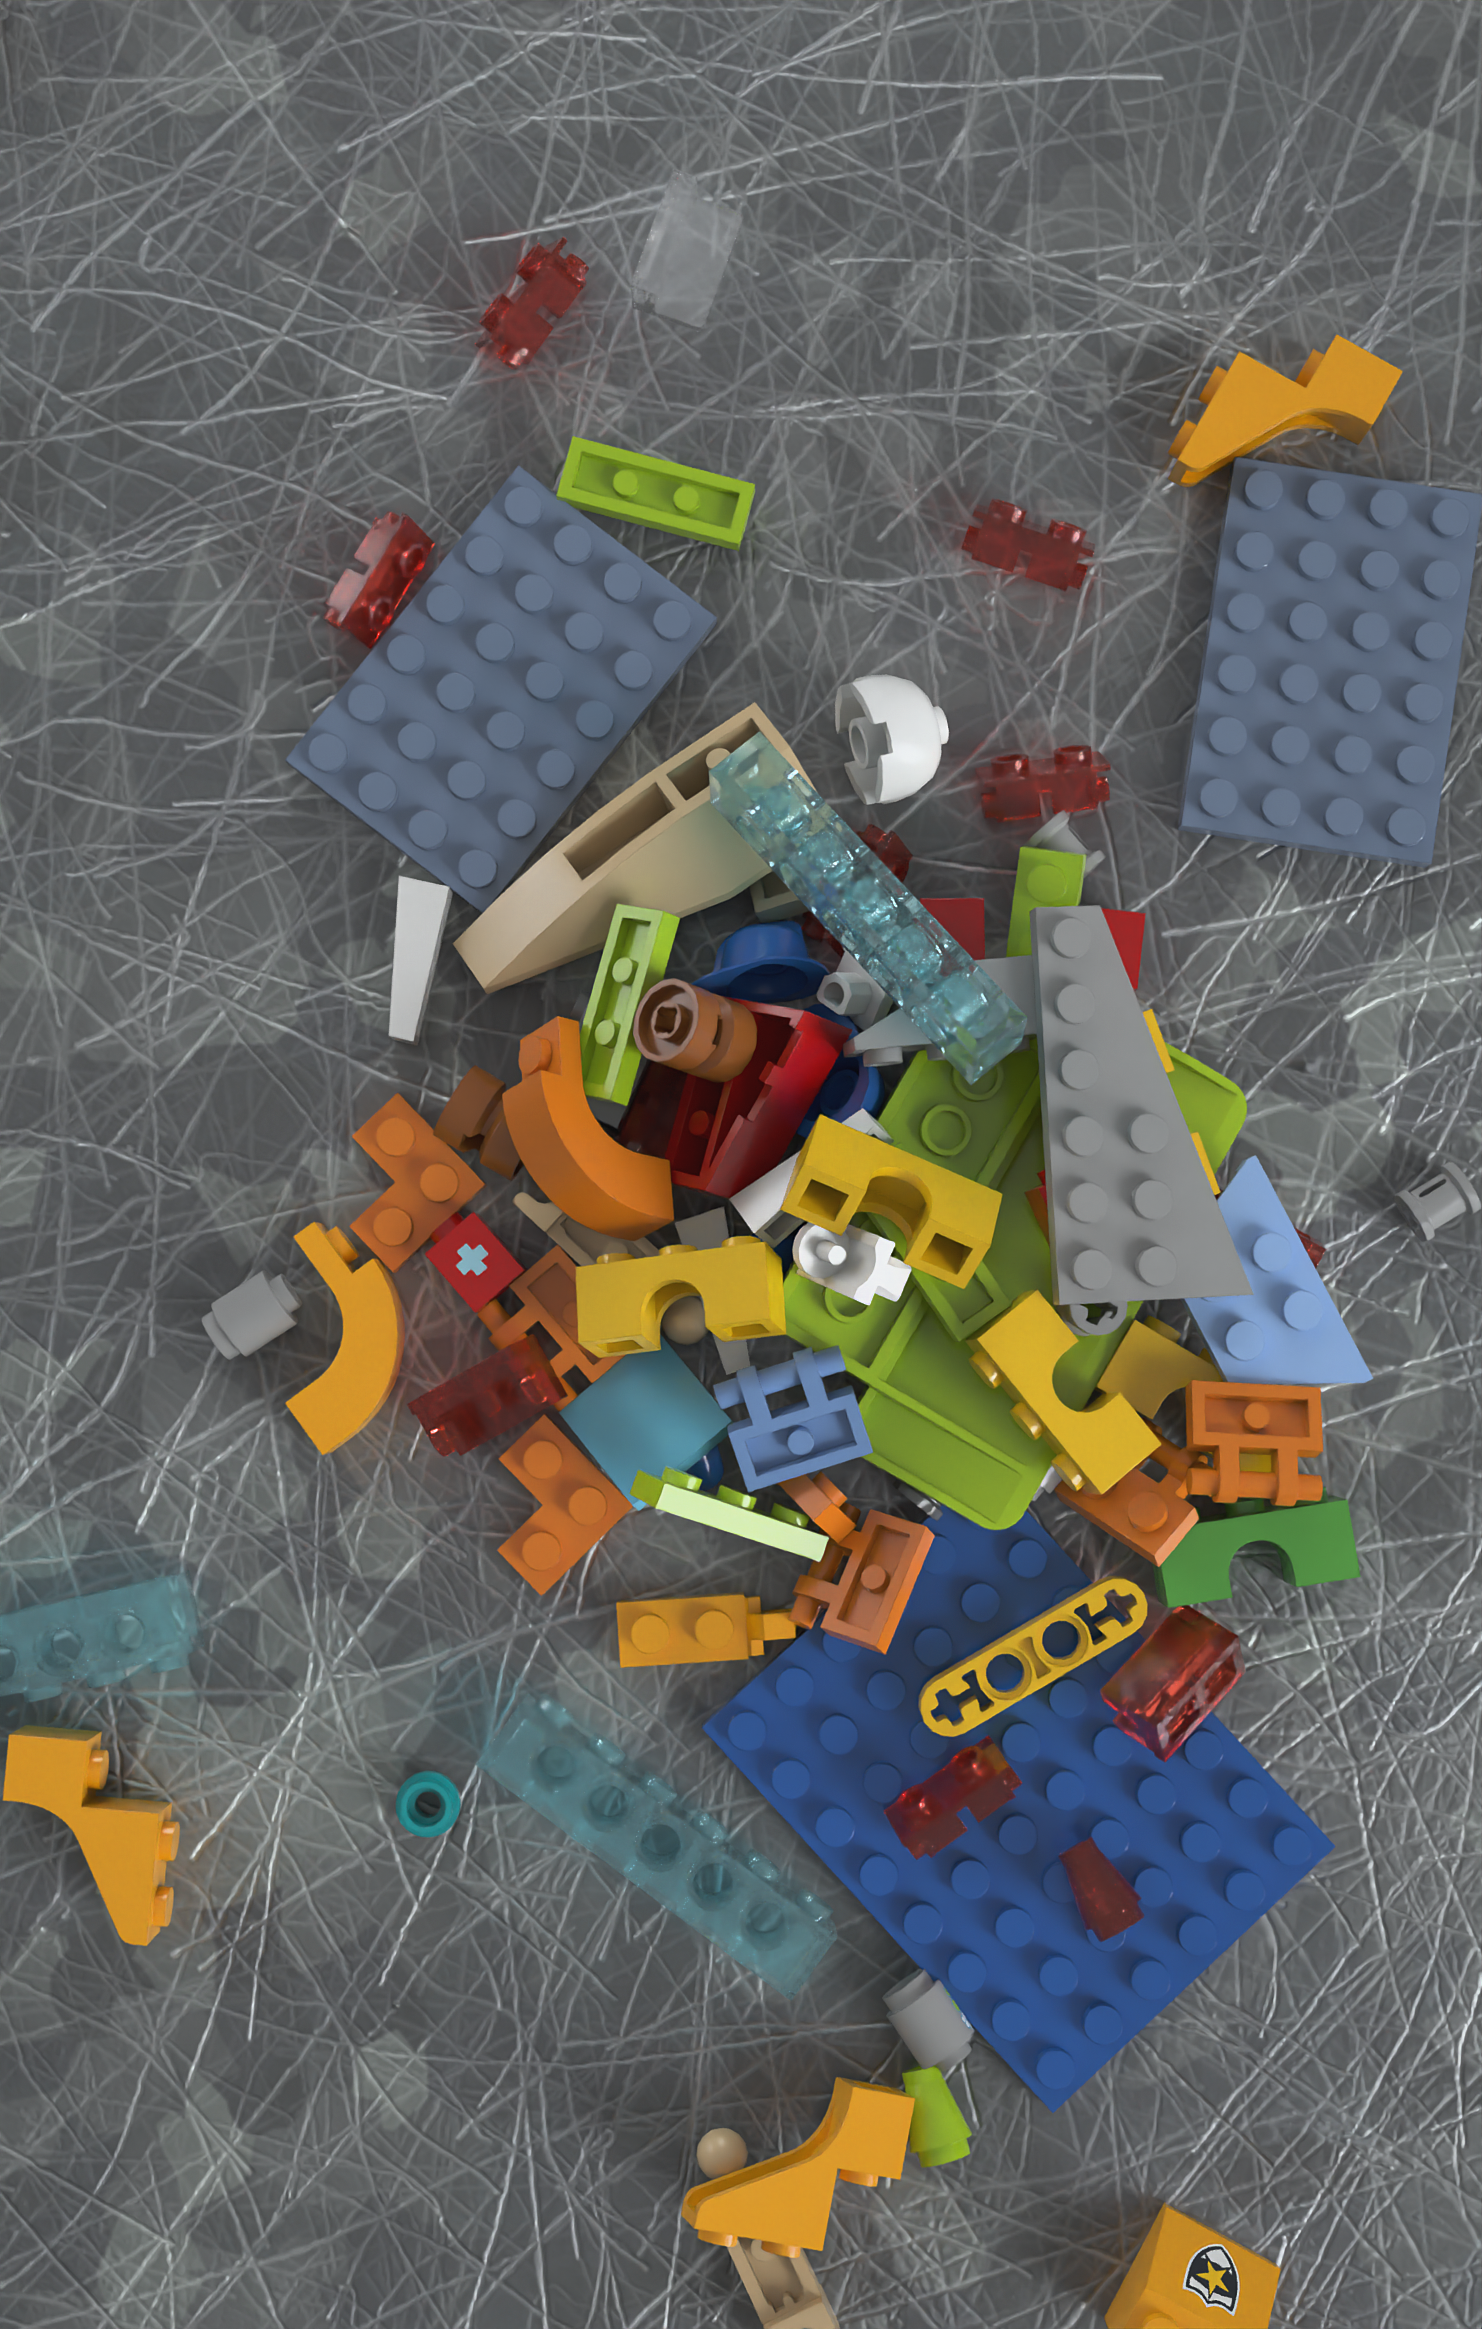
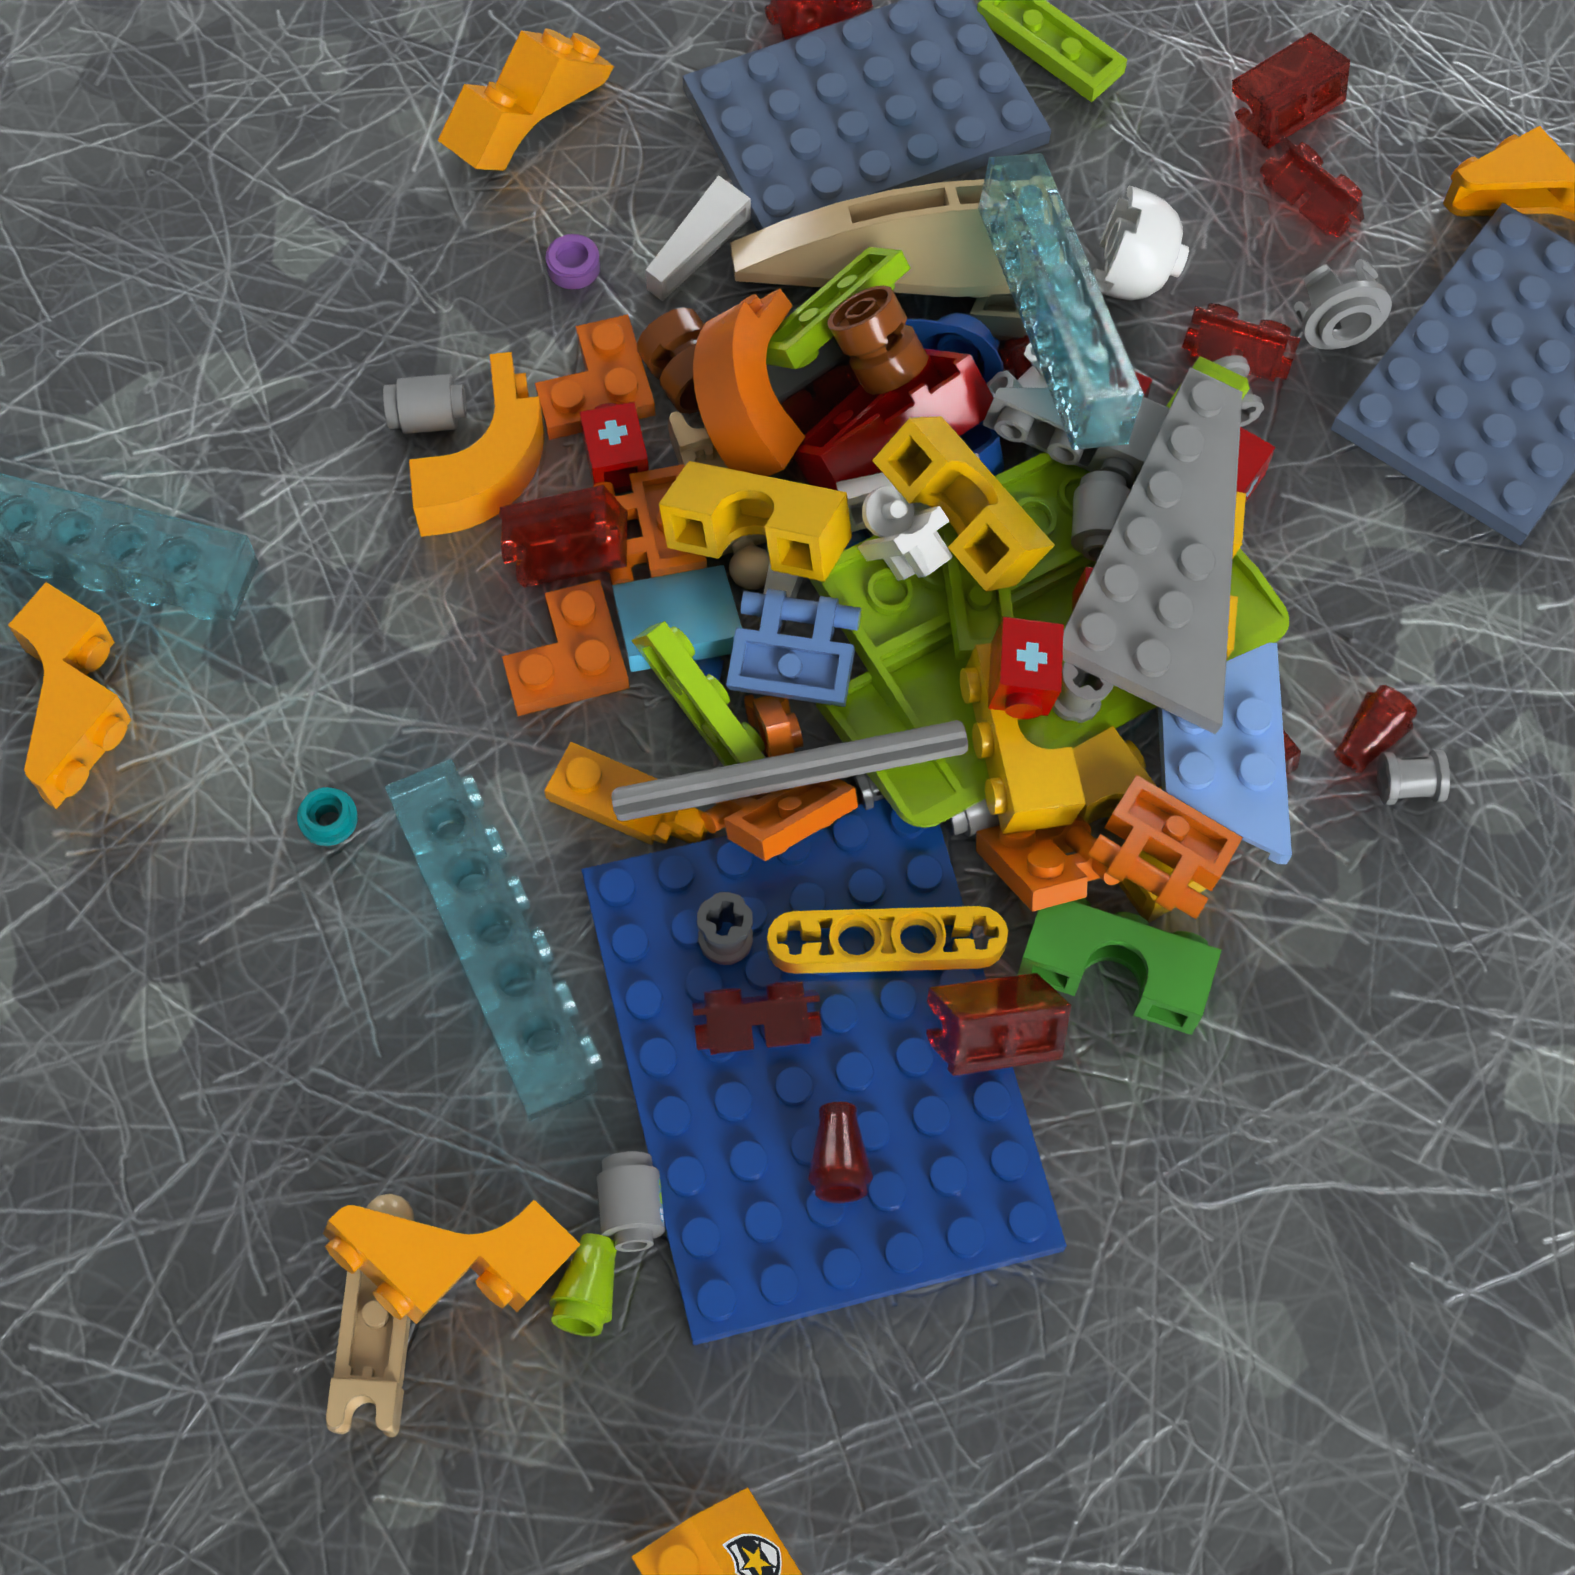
camera: 30 degrees right, 20 degrees down
none -> light orange arch [438,28,614,171]
none -> medium lavender tile [546,234,600,289]
none -> light grey axle [611,720,968,821]
none -> dark grey bush [697,892,753,965]
none -> red brick [988,617,1064,719]
none -> light grey brick [1071,471,1130,561]
none -> clear red hinge [1232,32,1350,149]
none -> light grey piece [1294,259,1392,350]
none -> clear red cone [1334,685,1418,773]

